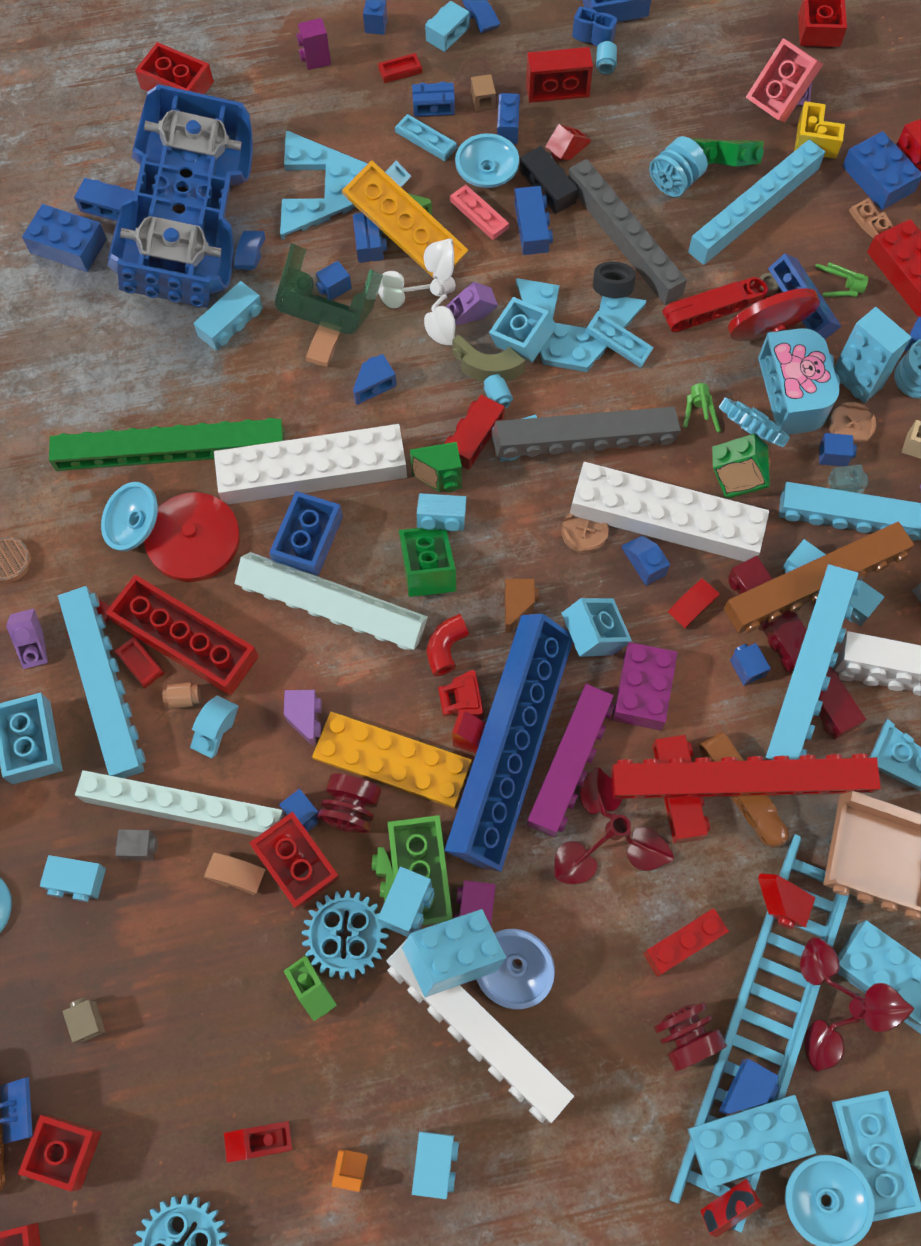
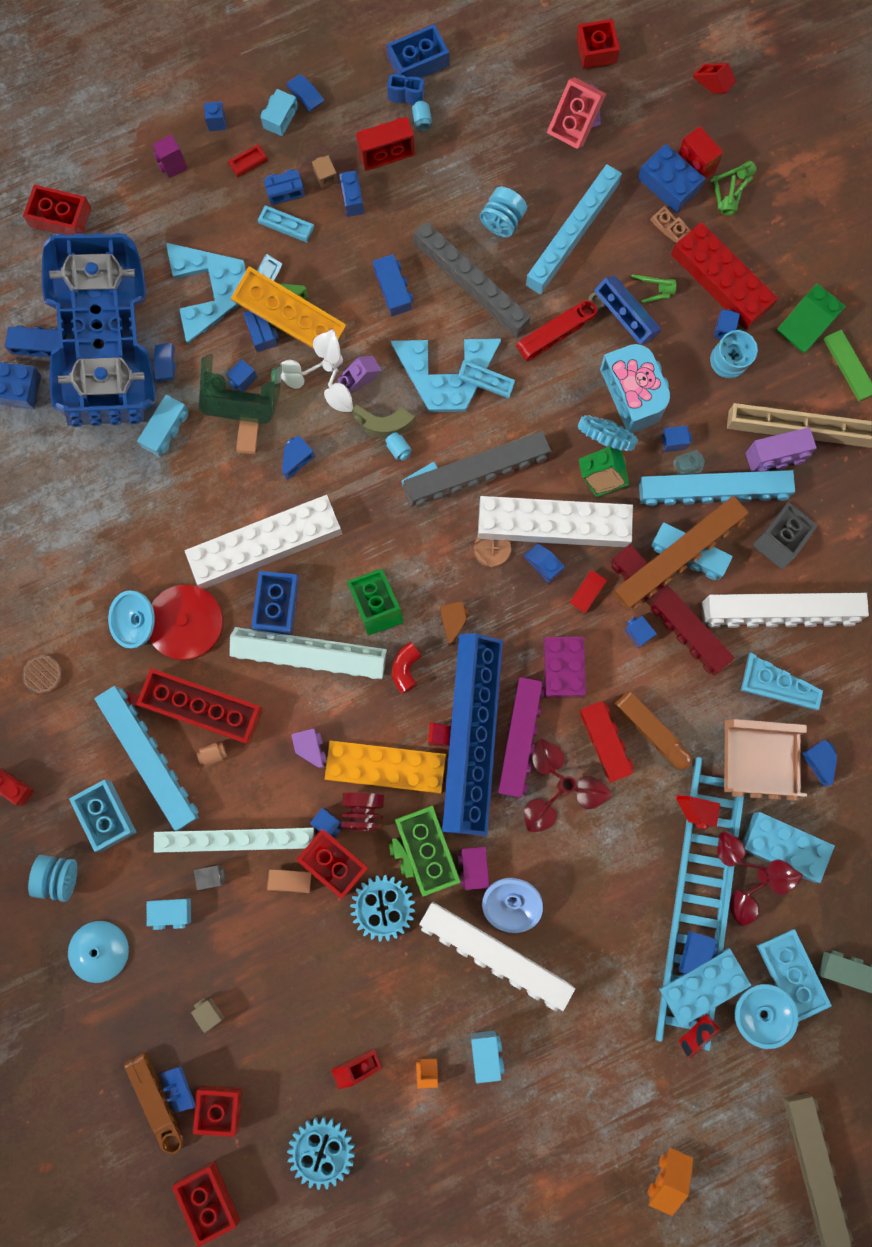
camera: 10 degrees left, 10 degrees up
medium lavender slope [6,609,48,669] -> none
green brick [49,418,285,471] -> none
red tile [114,636,165,688] -> none
medium azure brick [190,696,239,758] -> none
bright green slope [284,955,337,1021] -> none
medium azure brick [378,866,435,937] -> none
medium azure brick [402,909,506,998] -> none
green slope [410,442,462,493] -> none
medium azure brick [417,493,466,531] -> none
red piece [438,670,484,720] -> none
red brick [445,395,505,470] -> none
coral plate [450,184,509,240] -> none
medium azure dish [455,134,519,188] -> none
medium azure brick [489,297,556,362] -> none
black brick [519,146,578,214] -> none
red slope [545,124,592,161] -> none
medium azure brick [562,598,632,657] -> none
black tyre [593,261,636,298] -> none
red brick [611,754,881,799] -> none
red brick [643,908,729,977] -> none
dark red wheel [653,1002,727,1072] -> none
bright green plant [683,383,721,433] -> none
green arch [691,138,764,167] -> none
red dish [728,288,820,341] -> none
medium azure brick [766,564,862,760] -> none
yellow brick [794,101,845,159] -> none
nougat tile [829,402,877,446] -> none
medium azure brick [834,307,912,403] -> none

